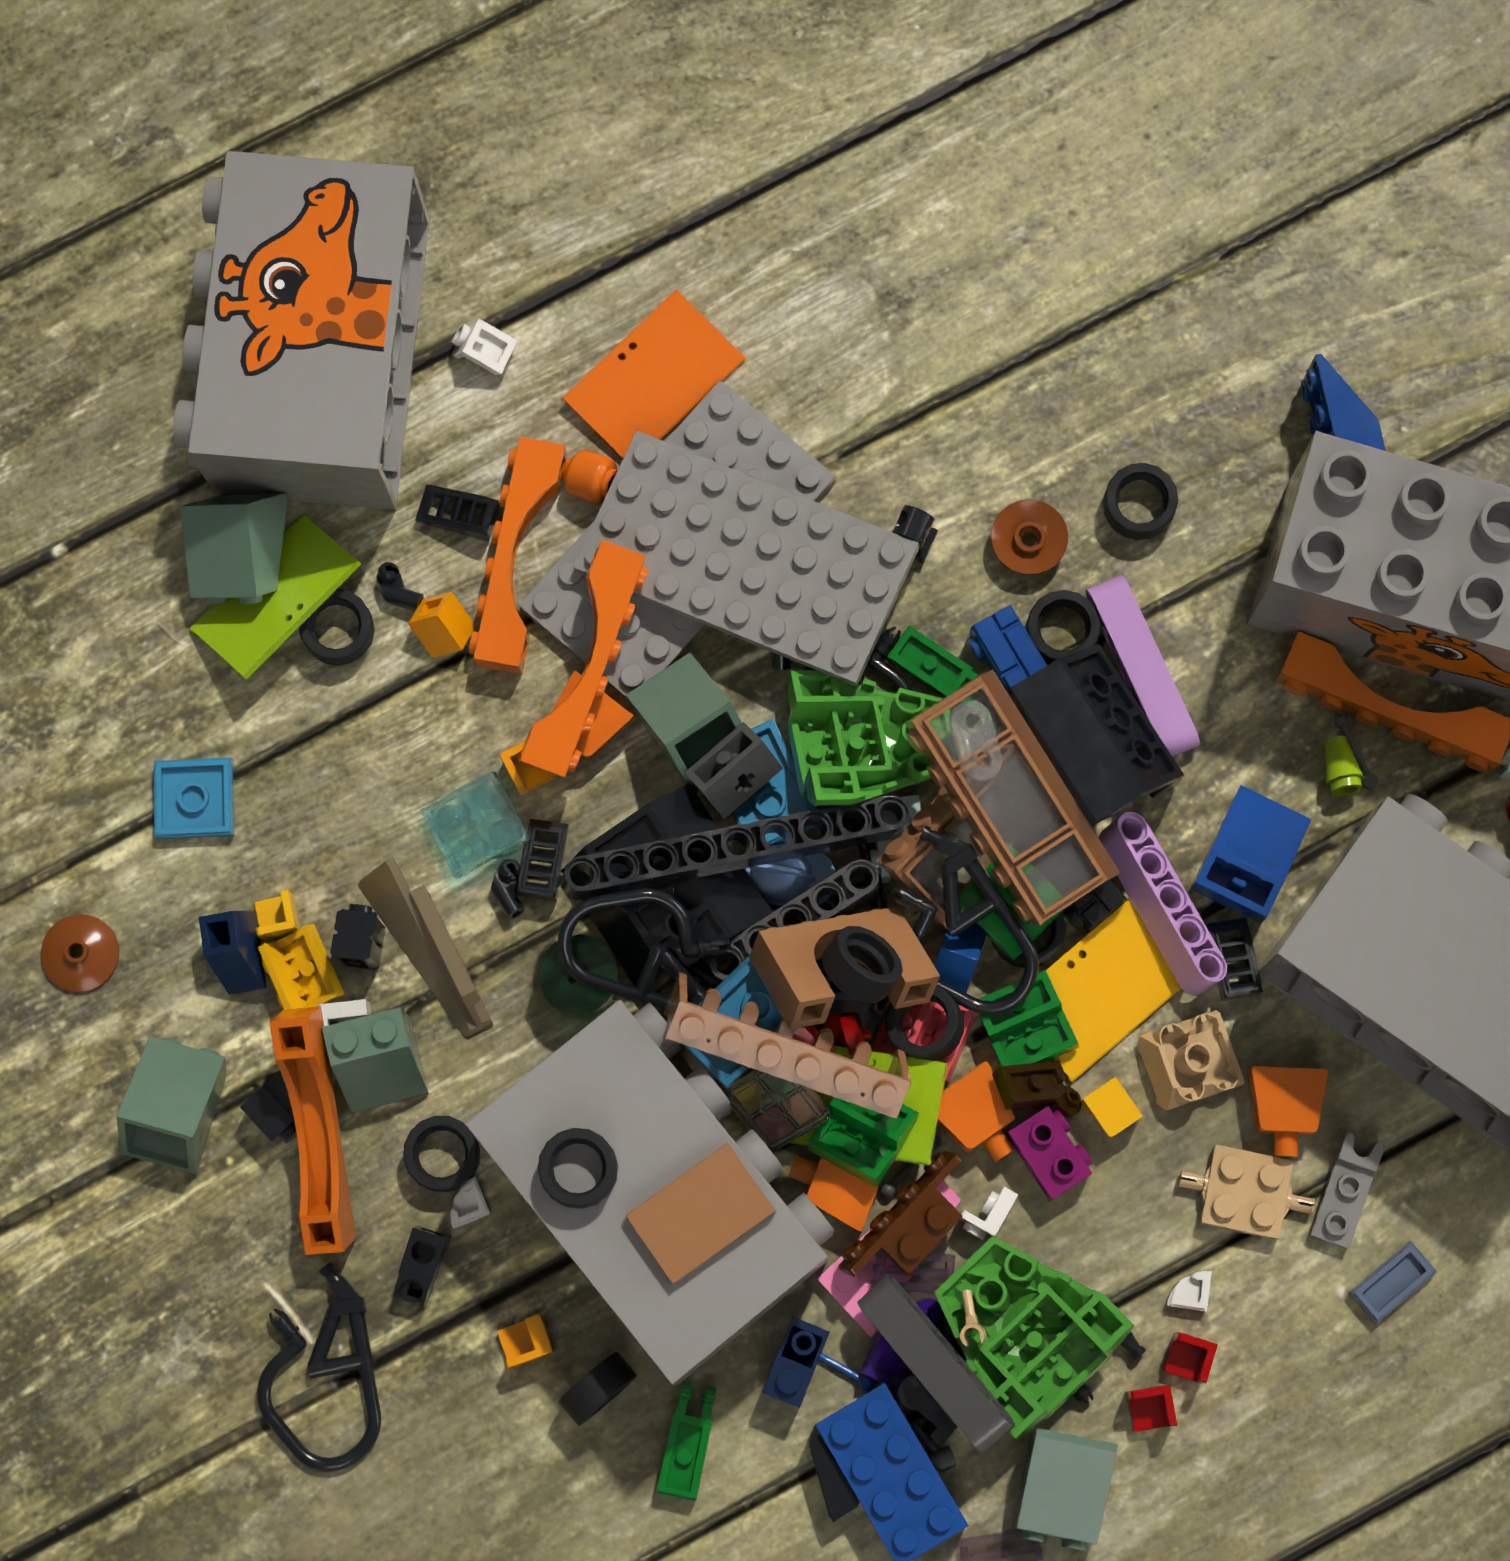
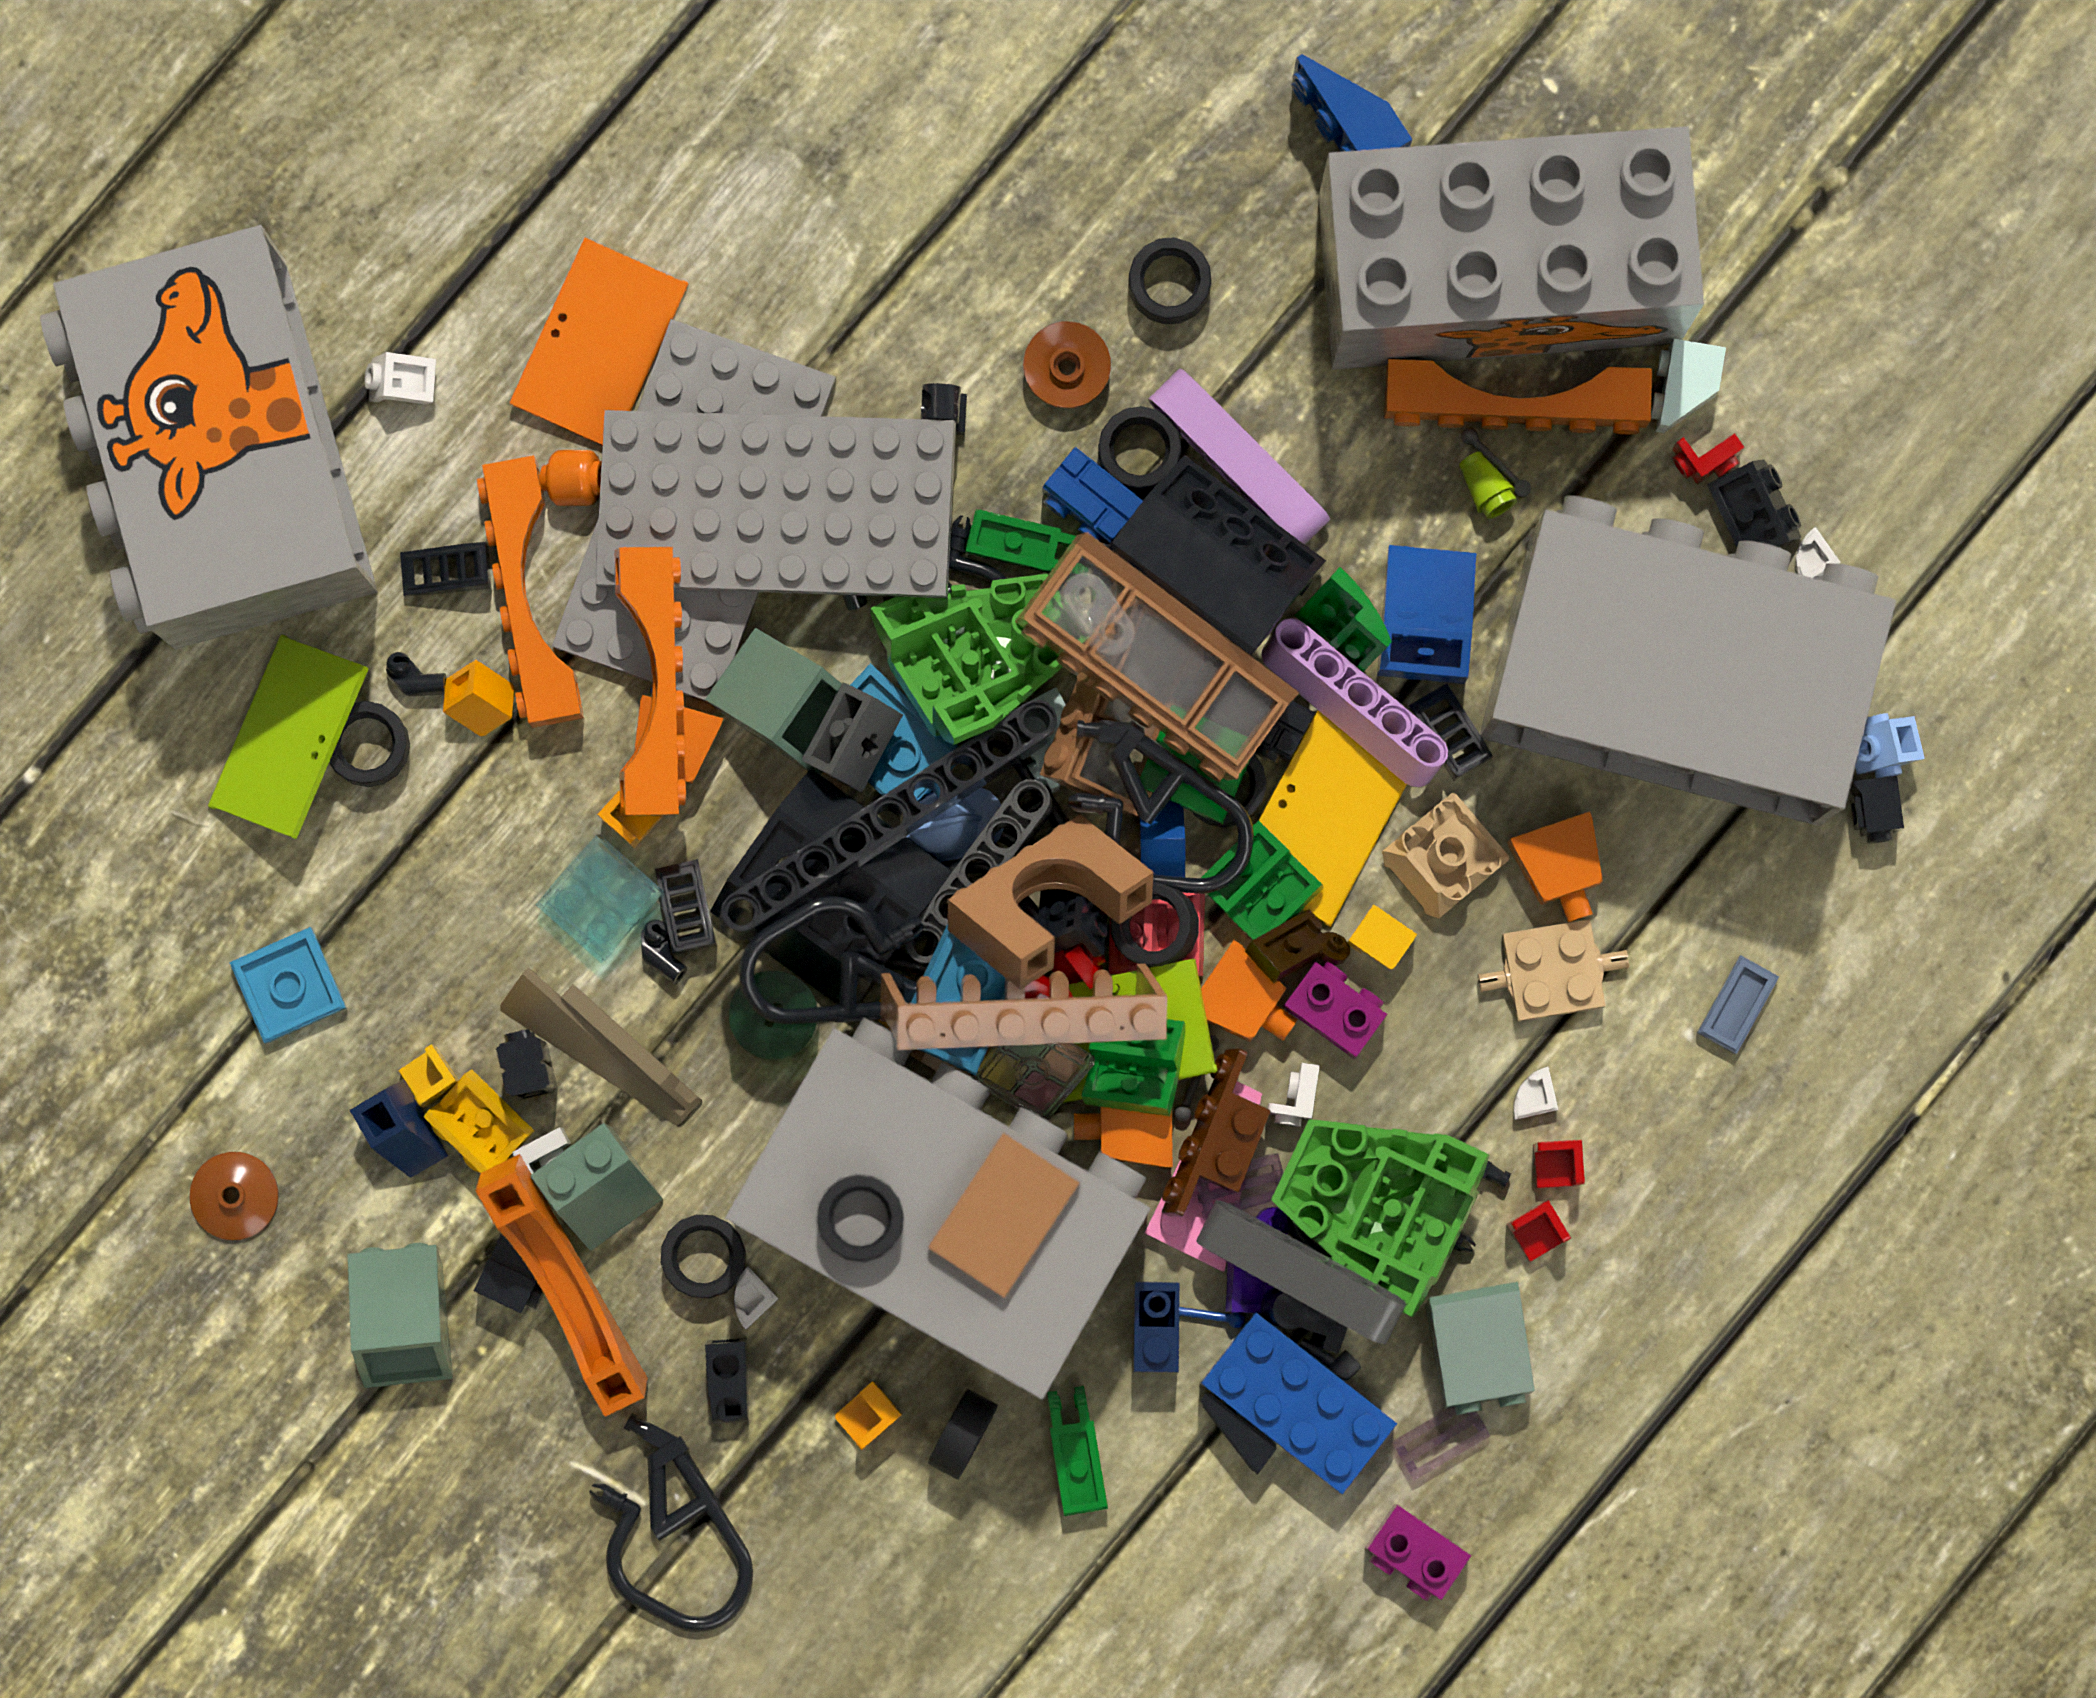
camera: 25 degrees left, 5 degrees up
sand green slope [180,493,287,604] -> none
black tyre [822,926,903,1003] -> none
tan hand [960,1290,986,1347] -> none
light grey plate [1309,1131,1384,1249] -> none
none -> green slope [1295,567,1392,672]

